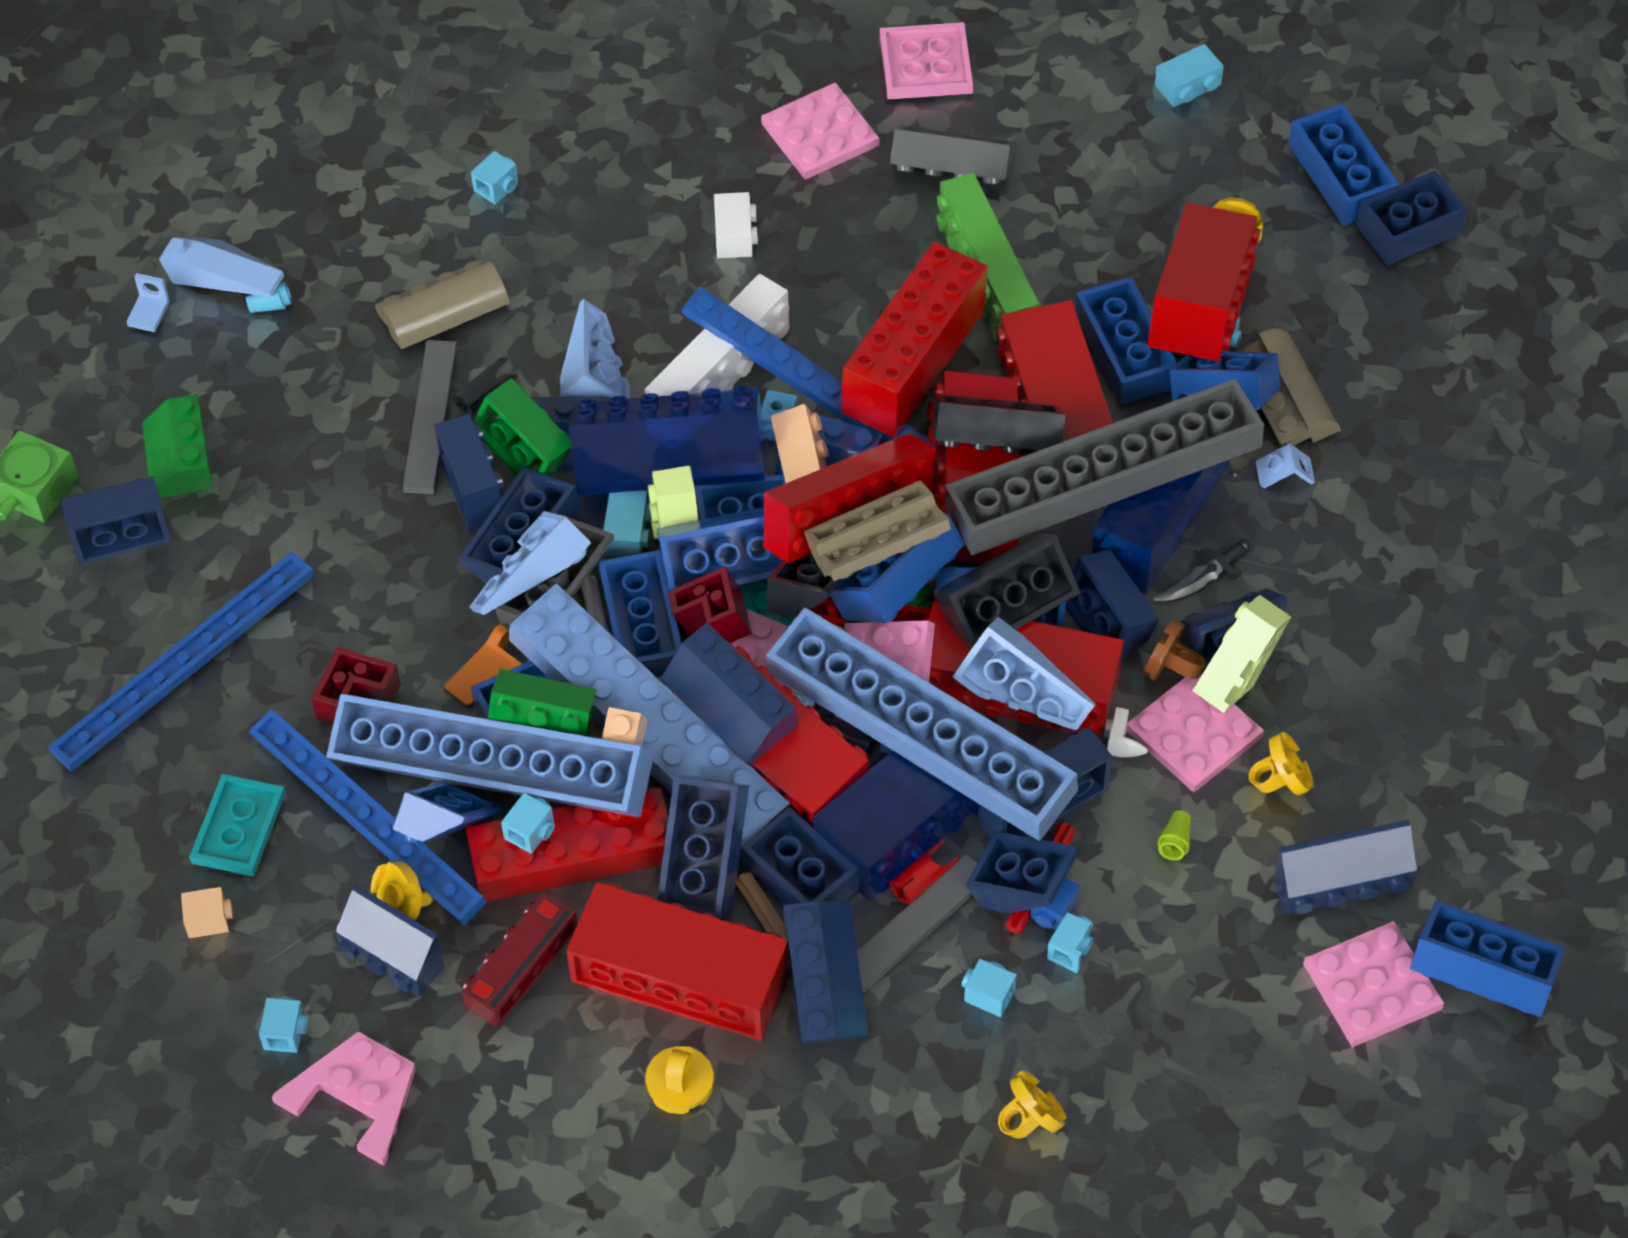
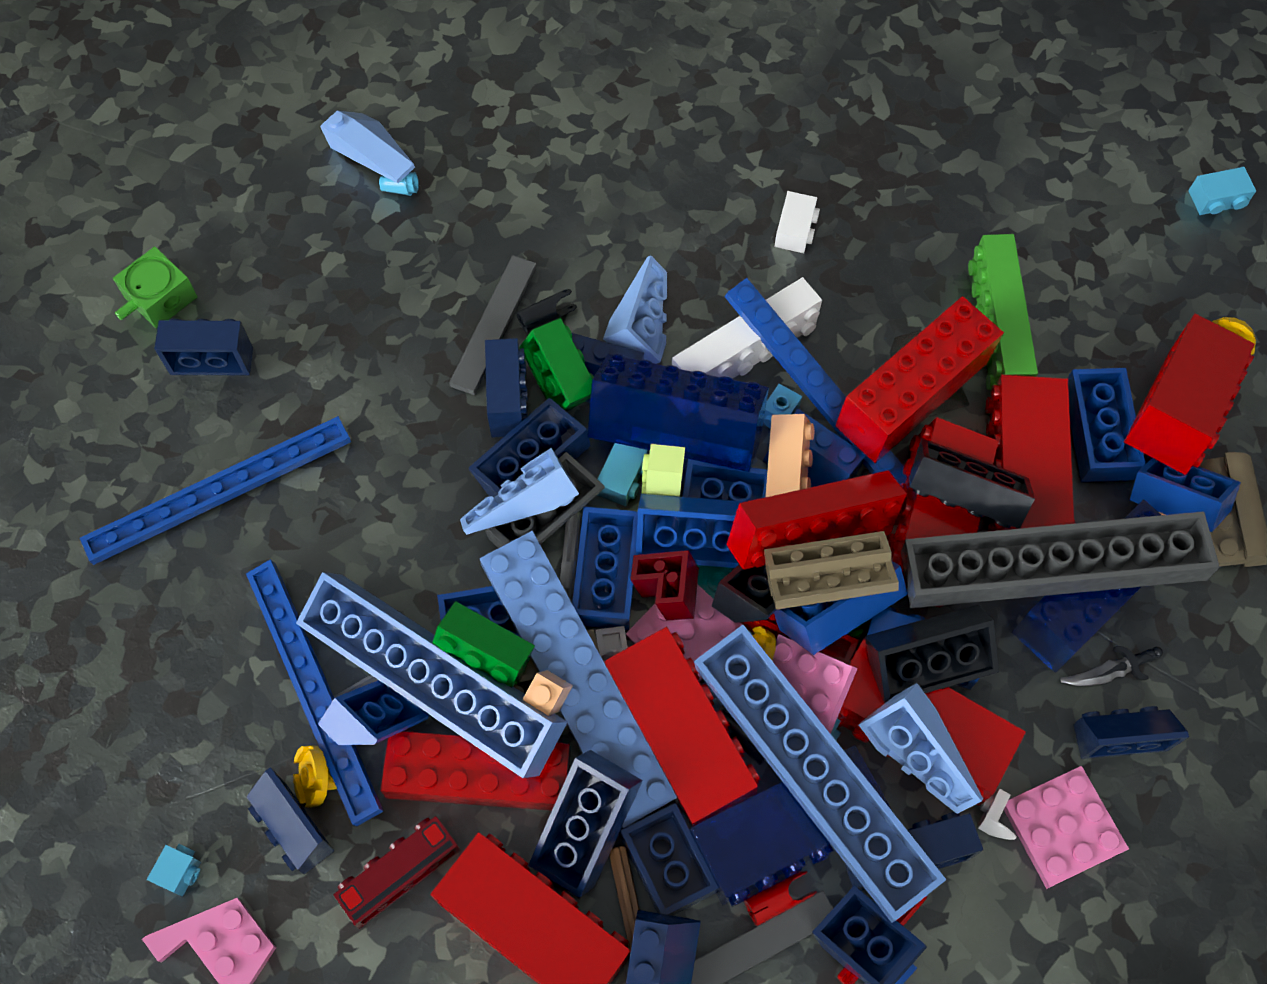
camera: 15 degrees right, 10 degrees up
light blue bracket [127,273,170,332] -> none
green slope [142,394,214,498] -> none
light nougat brick [181,887,234,938] -> none
teal plate [189,774,286,877] -> none
dark red brick [311,647,401,724] -> none
dark tan brick [375,260,510,349] -> none
orange flag [443,624,530,707] -> none
medium azure brick [471,151,518,204] -> none
medium azure brick [501,793,555,854] -> none
dark blue slope [661,623,798,766] -> none
bright pink plate [761,83,880,180] -> none
bright pink plate [880,22,973,99] -> none
dark grey slope [890,126,1015,184] -> none
dark blue slope [1065,549,1159,661] -> none
dark orange tile [1143,619,1206,682] -> none
lime cone [1157,810,1192,860] -> none
yellowish green wedge [1192,595,1291,713] -> none
yellow tile [1249,732,1314,796] -> none
light blue bracket [1256,443,1315,488] -> none

